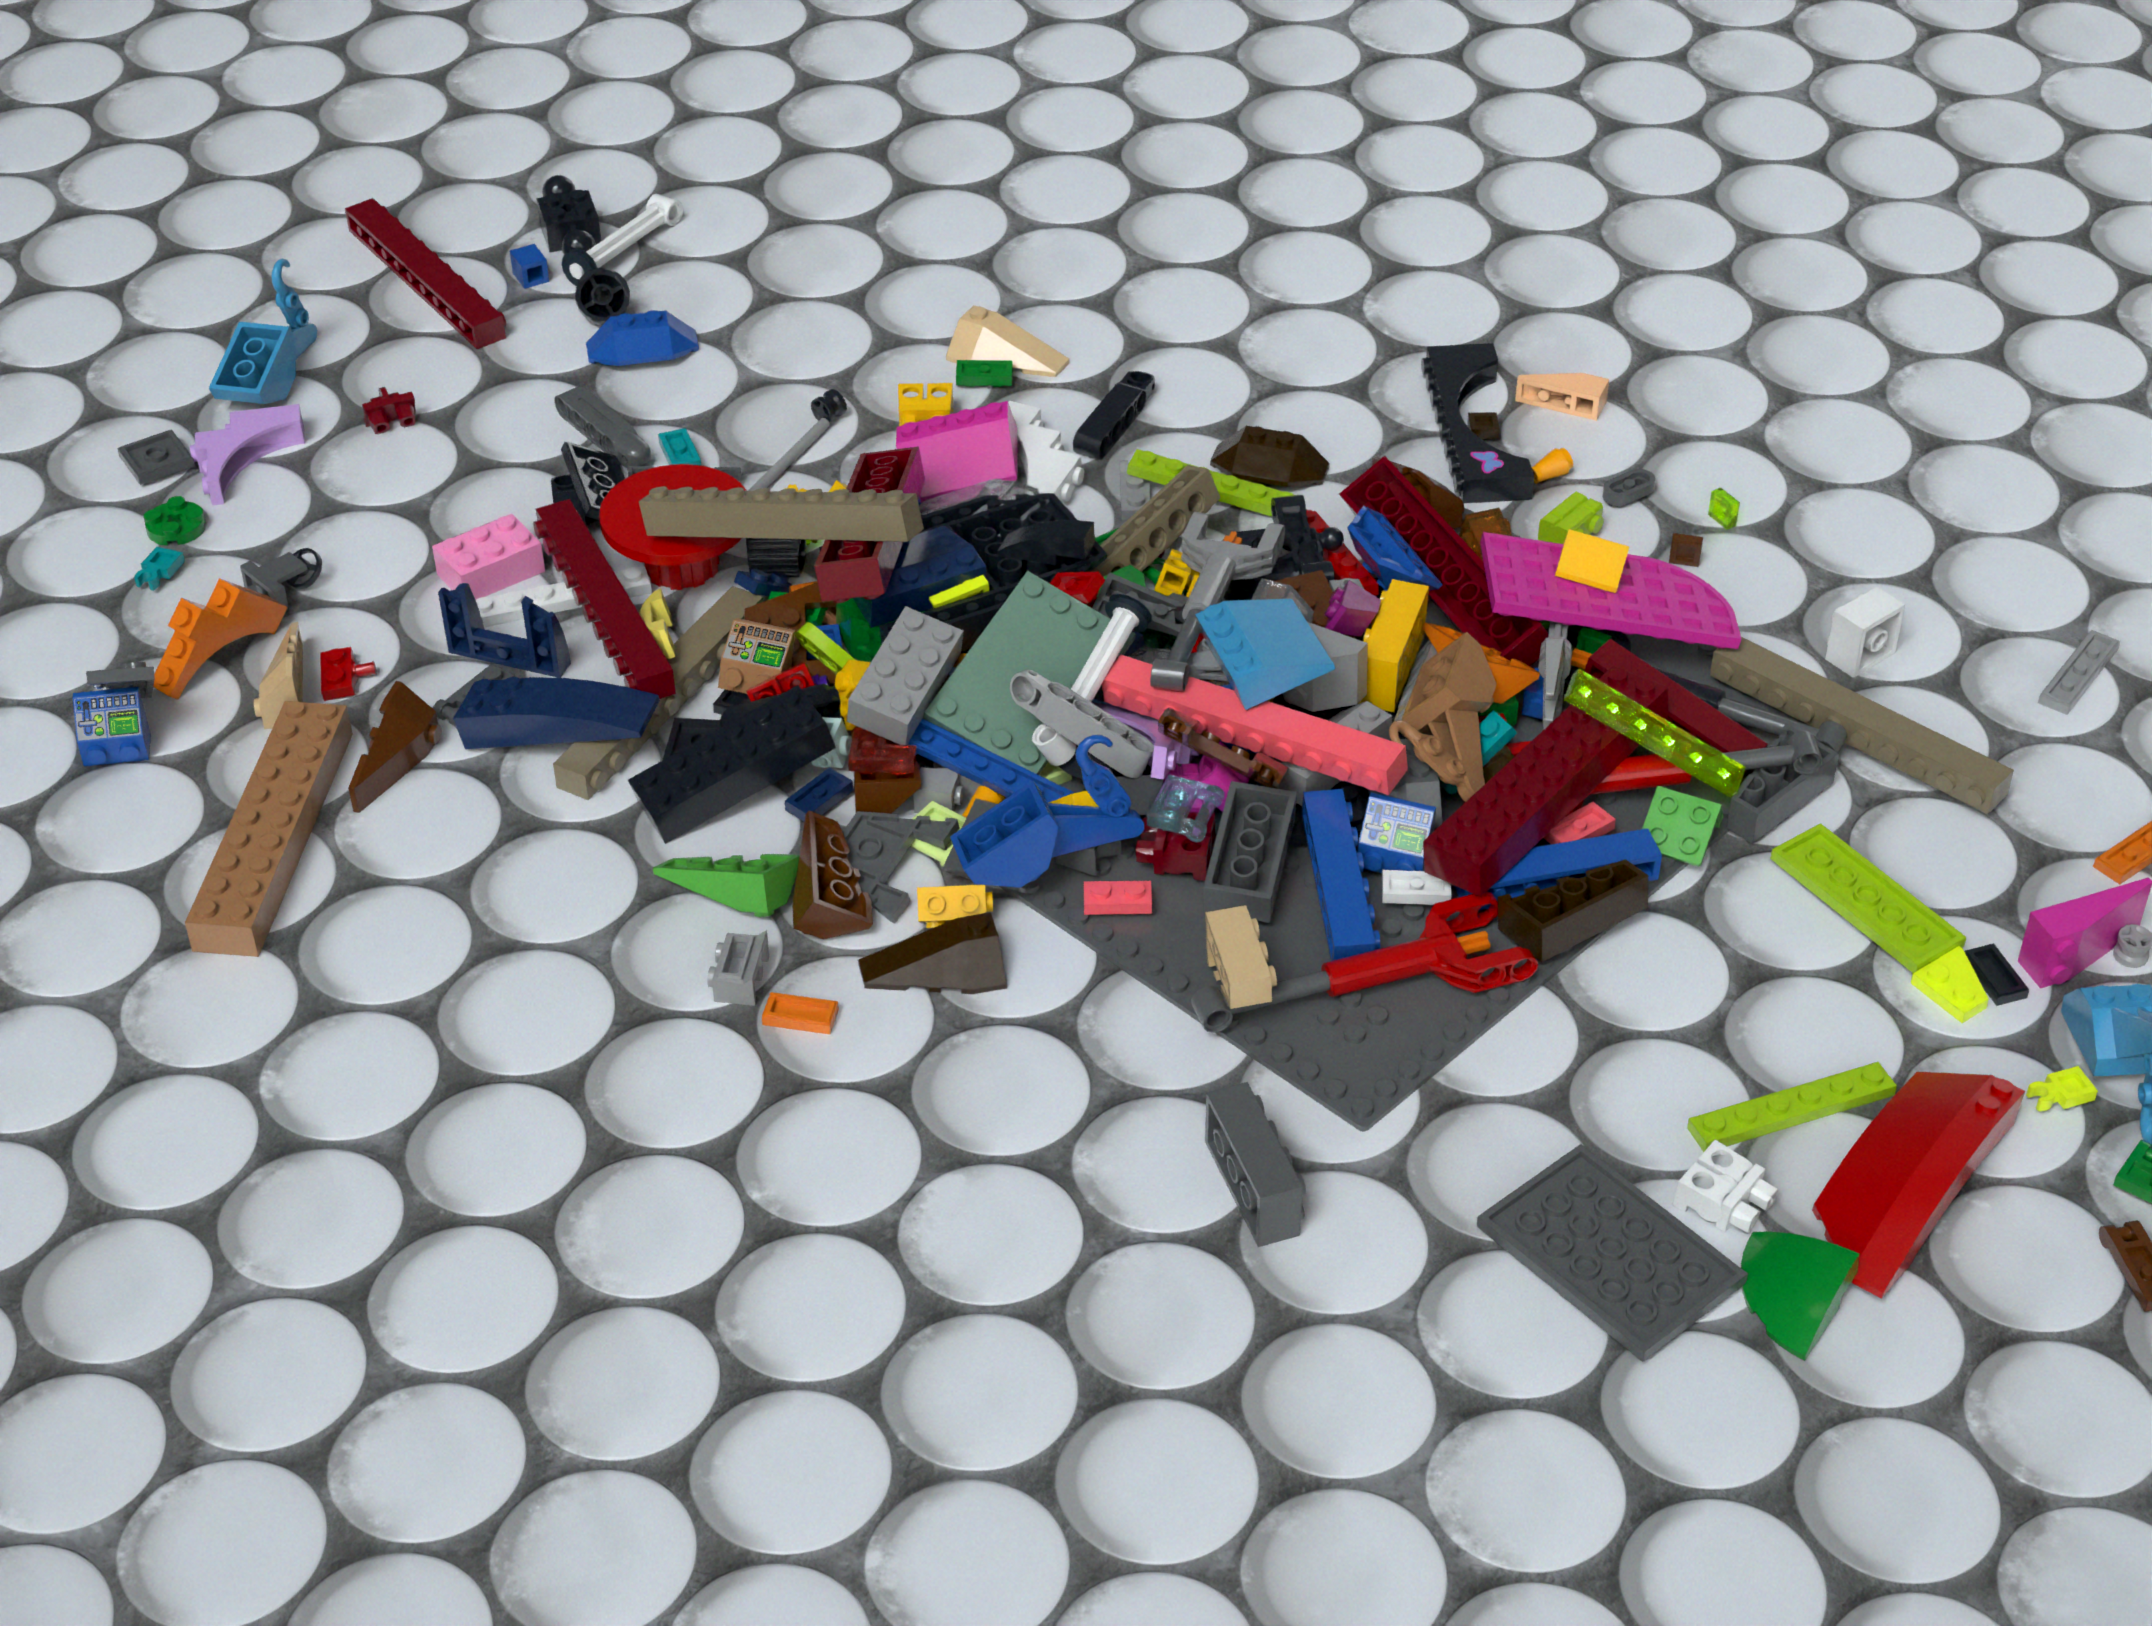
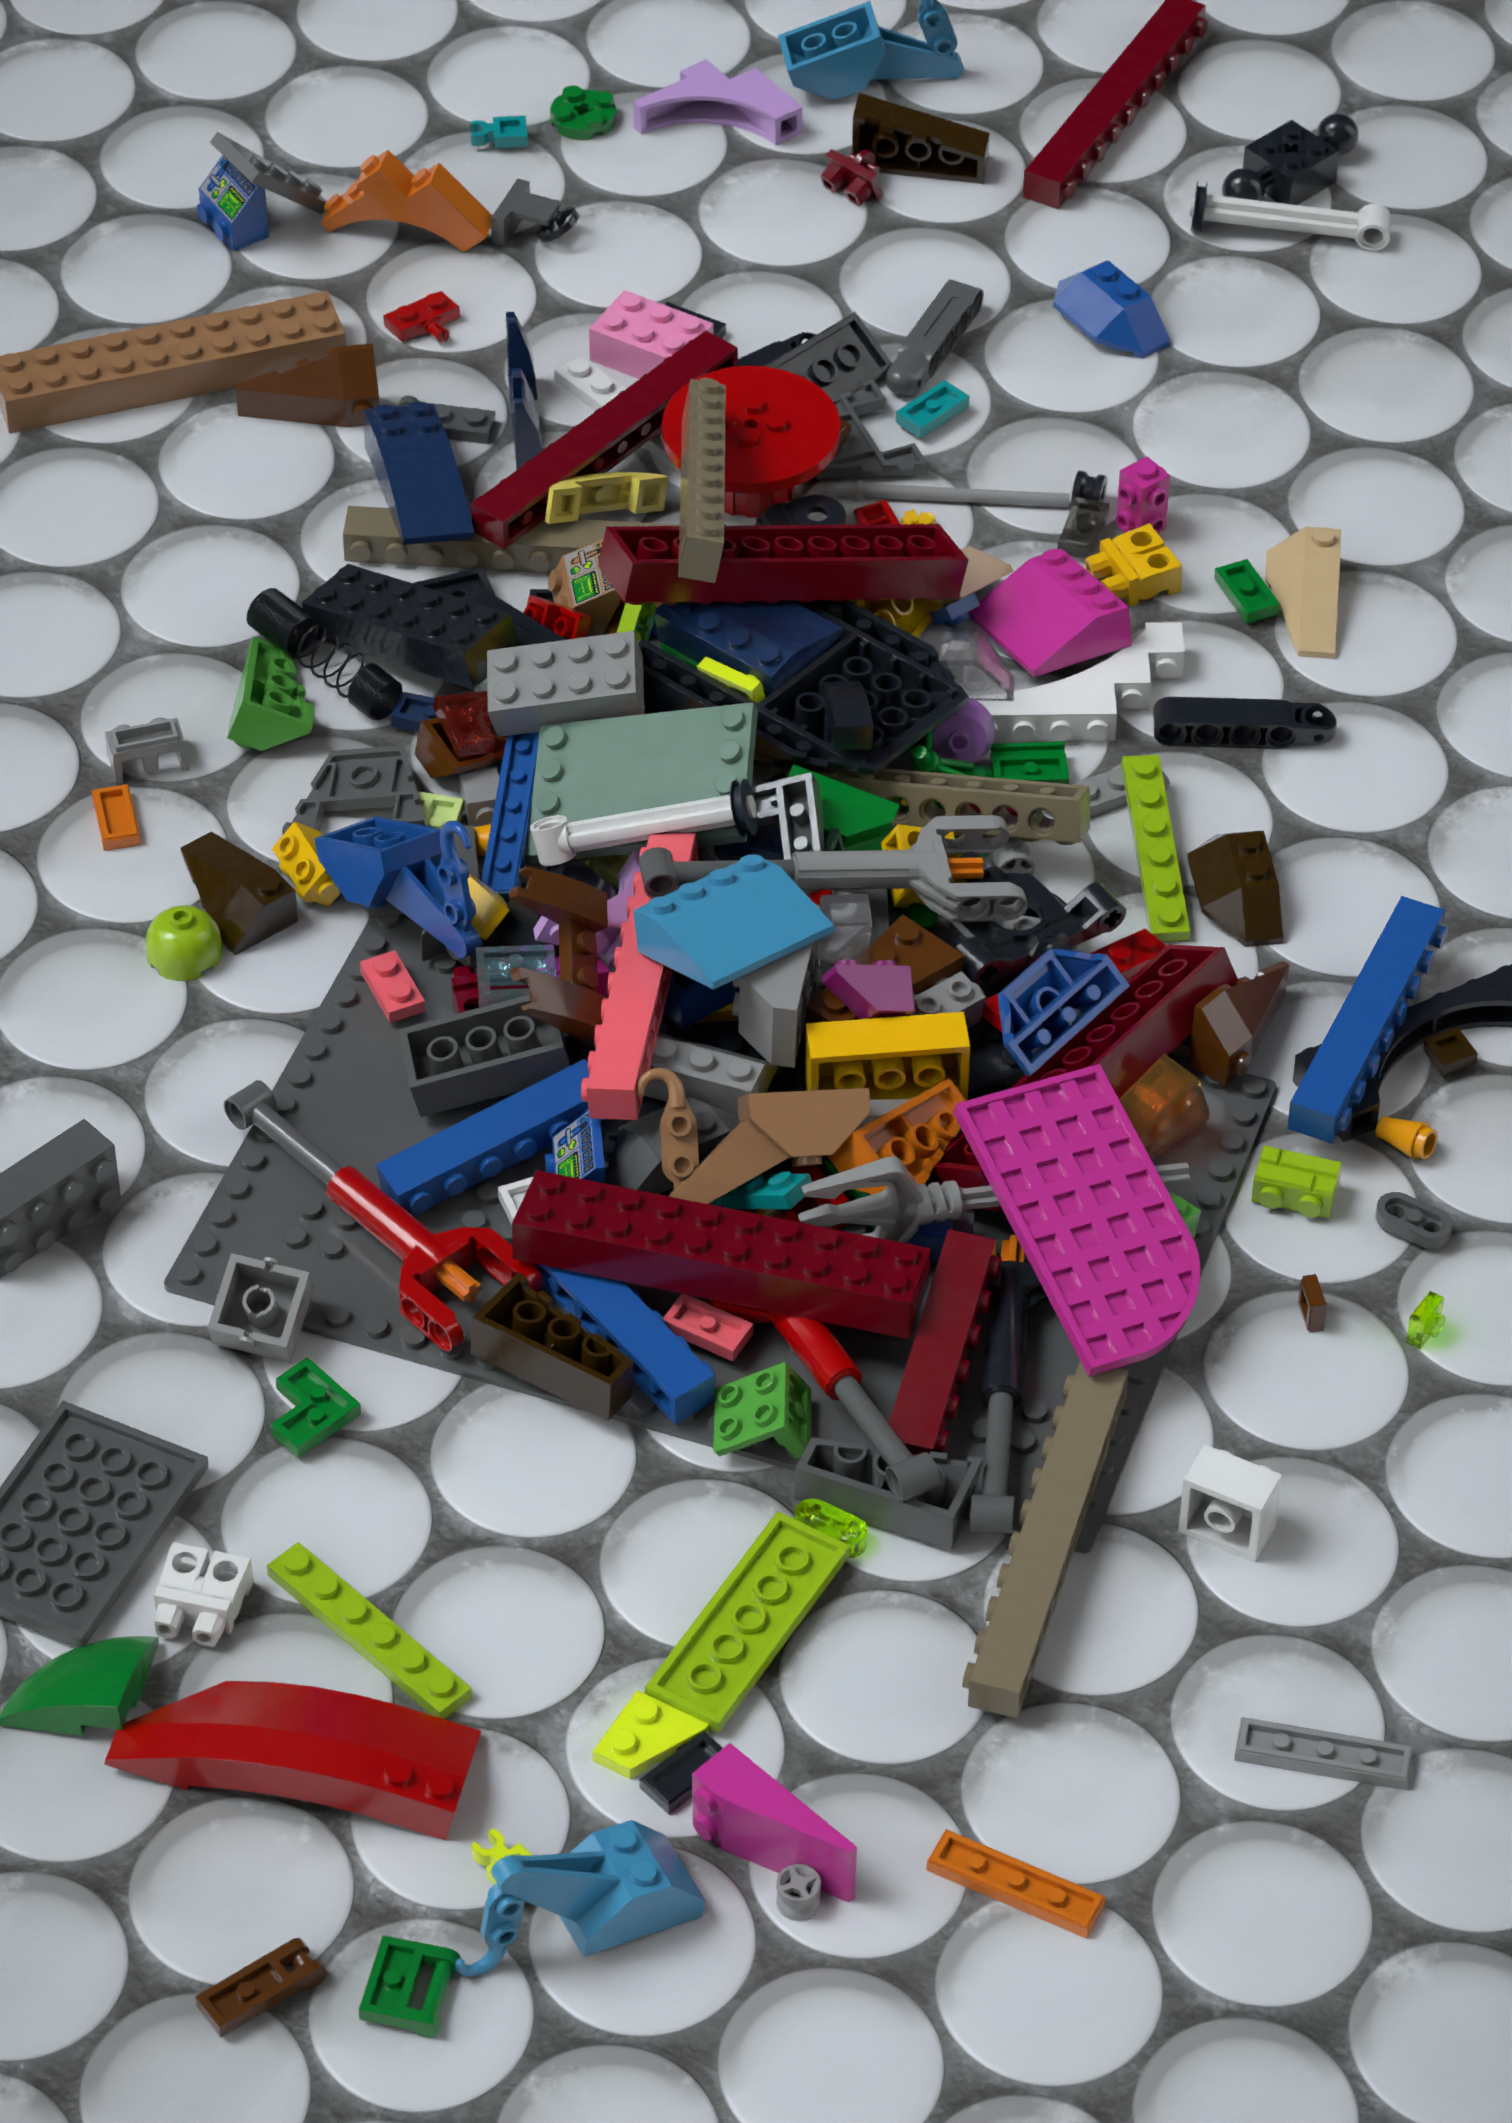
camera: 65 degrees right, 5 degrees up
dark grey plate [117,430,195,485] -> none
tan wedge [254,622,303,729] -> none
blue brick [509,244,549,289] -> none
black cylinder [575,268,630,324] -> none
reddish brown wedge [792,811,873,940] -> none
light grey piece [1010,670,1154,779] -> none
red slope [1050,571,1106,608] -> none
tan wedge [1205,905,1277,1009] -> none
yellow slope [1555,529,1629,593] -> none
clear neon green plate [1564,669,1746,798] -> none
none -> lime cylinder [145,905,223,981]
none -> light grey brick [207,1253,314,1363]
none -> black piece [246,588,403,721]
none -> green plate [270,1357,361,1458]
none -> clear neon green beam [793,1498,868,1558]
none -> dark brown wedge [852,93,990,184]
none -> green plate [990,741,1069,784]
none -> clear smoke plate [1057,497,1110,559]
none -> dark pink brick [1116,456,1170,534]
none -> blue brick [1287,896,1448,1144]

